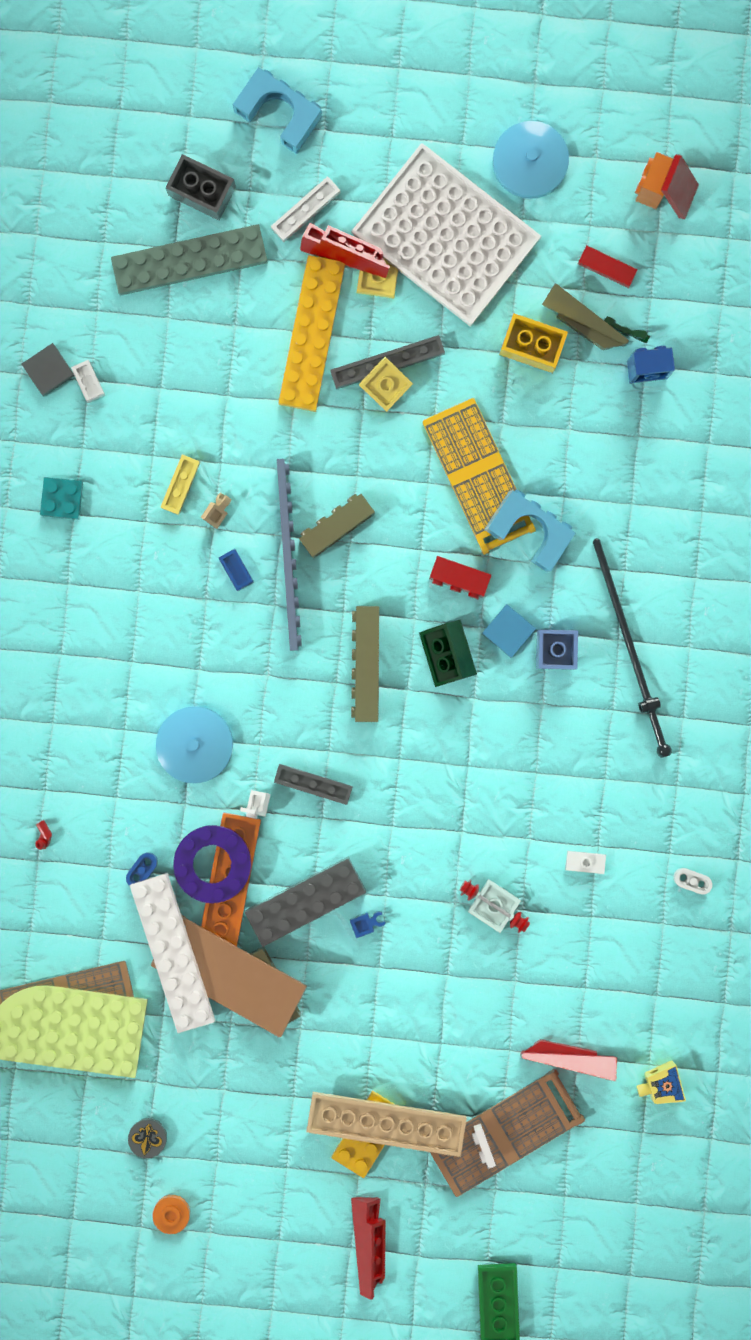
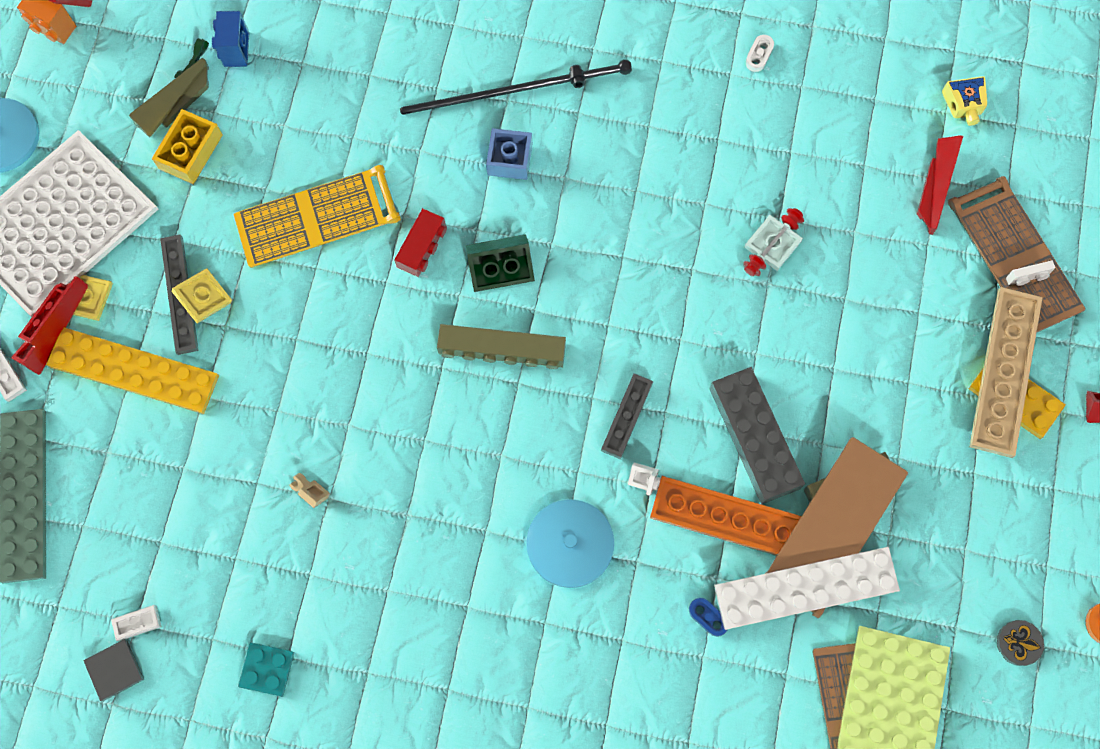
camera: 75 degrees left, 15 degrees down
red arm [35,820,52,850] -> none
light yellow plate [160,455,200,515] -> none
dark purple plate [173,825,251,903] -> none
blue tile [219,549,254,591] -> none
sand blue plate [277,458,302,651] -> none
olive brick [299,494,375,559] -> none
blue plate [350,911,386,939] -> none
dark azure tile [482,604,536,658] -> none
medium azure arch [484,490,575,572] -> none
white plate [565,850,606,874] -> none
red tile [578,245,638,288] -> none

